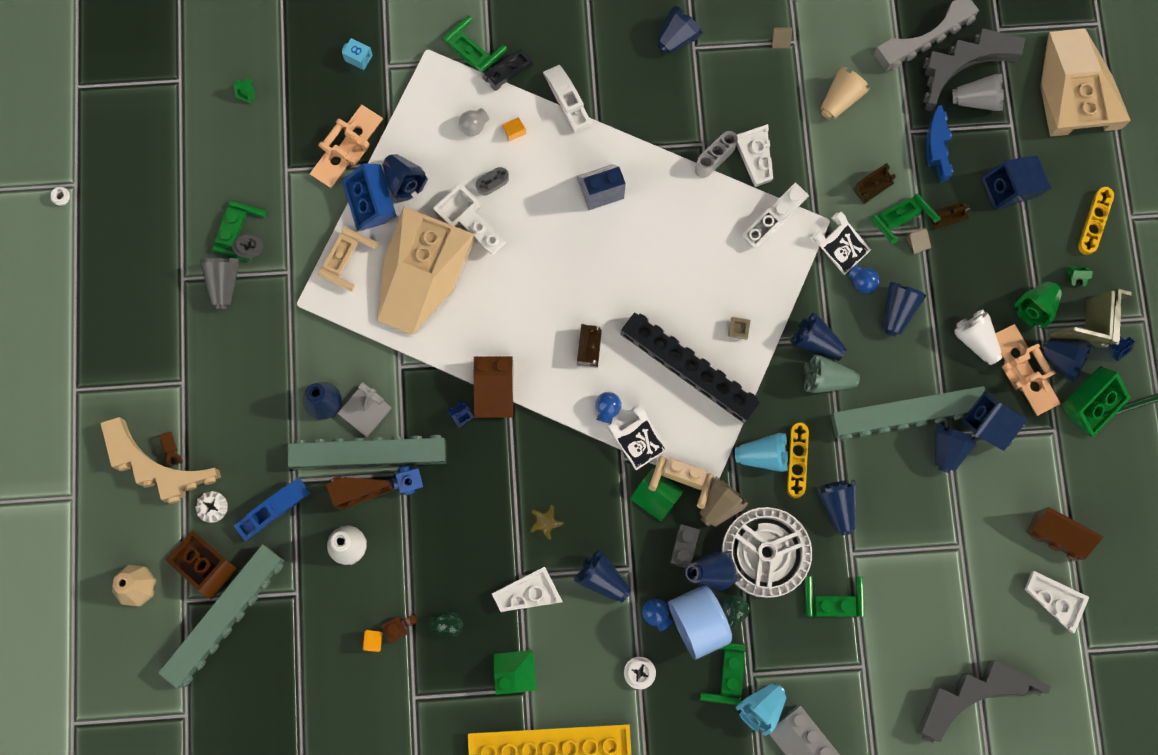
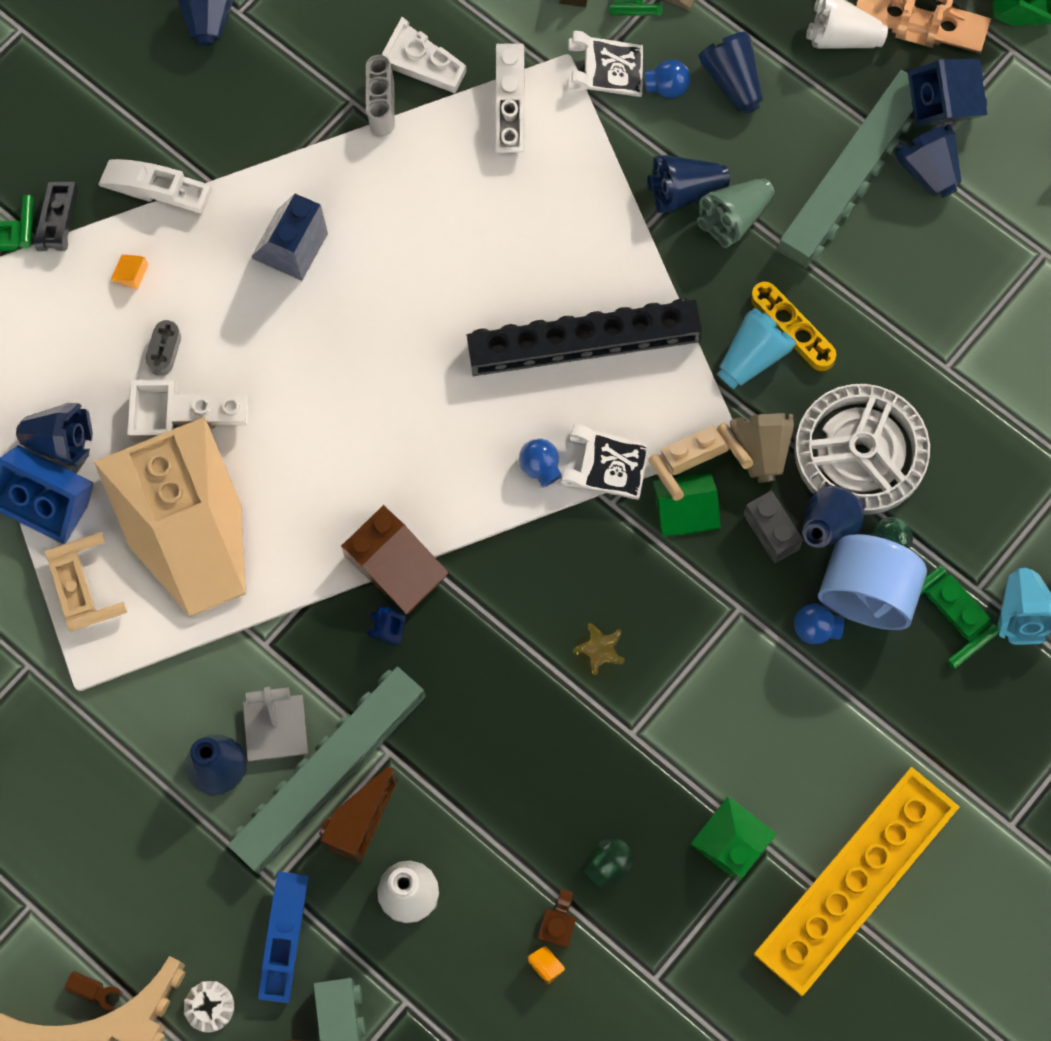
camera: 40 degrees left, 5 degrees down
blue brick [391,465,423,495] -> none
light grey piece [459,108,489,136] -> none
white wing [492,567,563,612] -> none
dark blue cone [574,550,631,603] -> none
dark brown hinge [577,324,602,368] -> none
white gear [624,657,656,689] -> none
dark tan plate [728,317,750,340] -> none
green plate [804,576,865,617] -> none
dark blue cone [816,480,856,535] -> none

